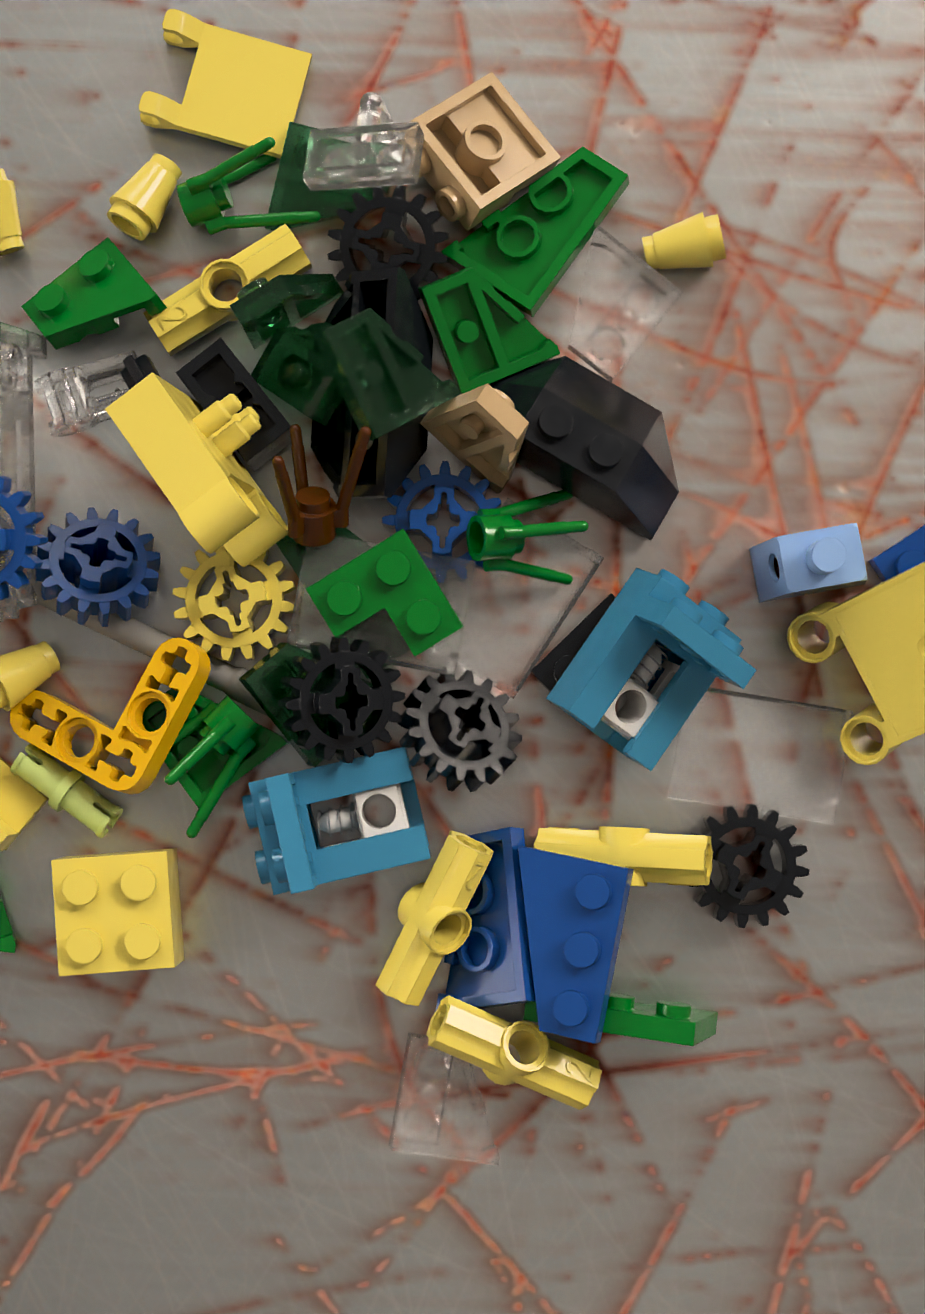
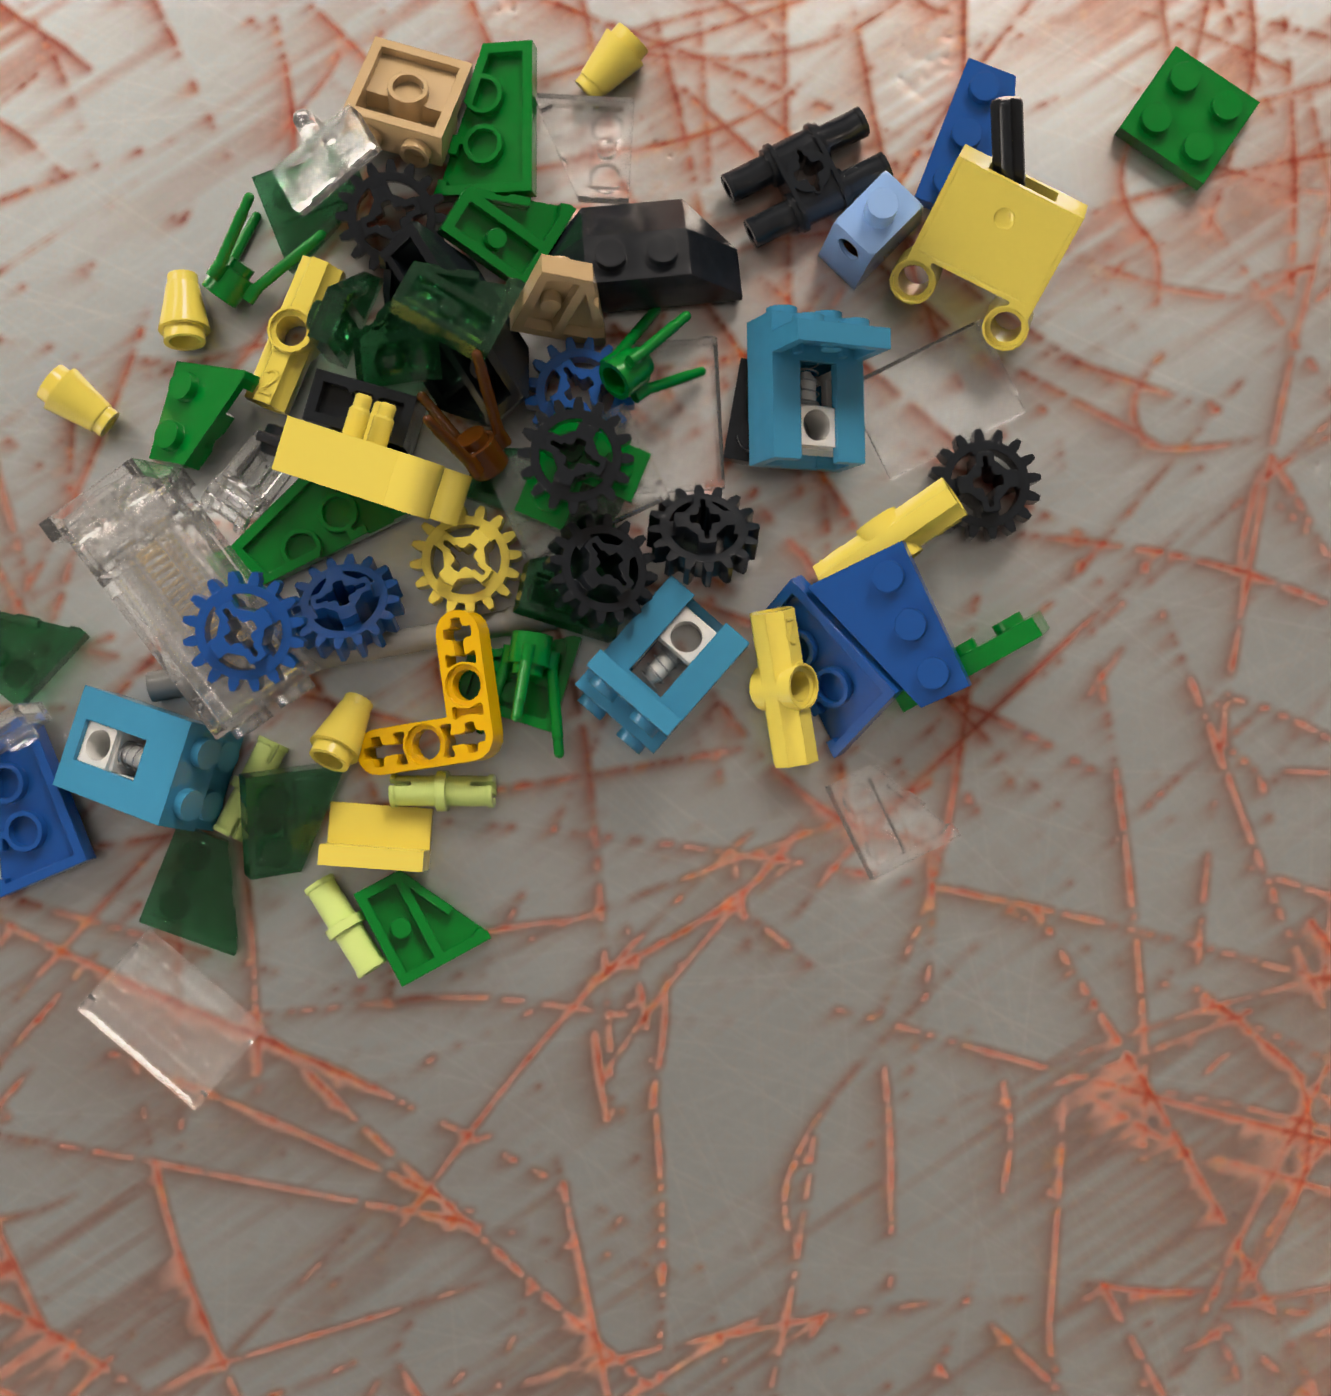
camera: 35 degrees left, 0 degrees up
light yellow brick [51,848,185,976] -> none
light yellow flag [139,9,312,160] -> none
light yellow piece [426,995,602,1110] -> none
none -> green wing [228,478,411,587]
none -> black gear [517,397,634,516]
none -> black pin [721,107,893,249]

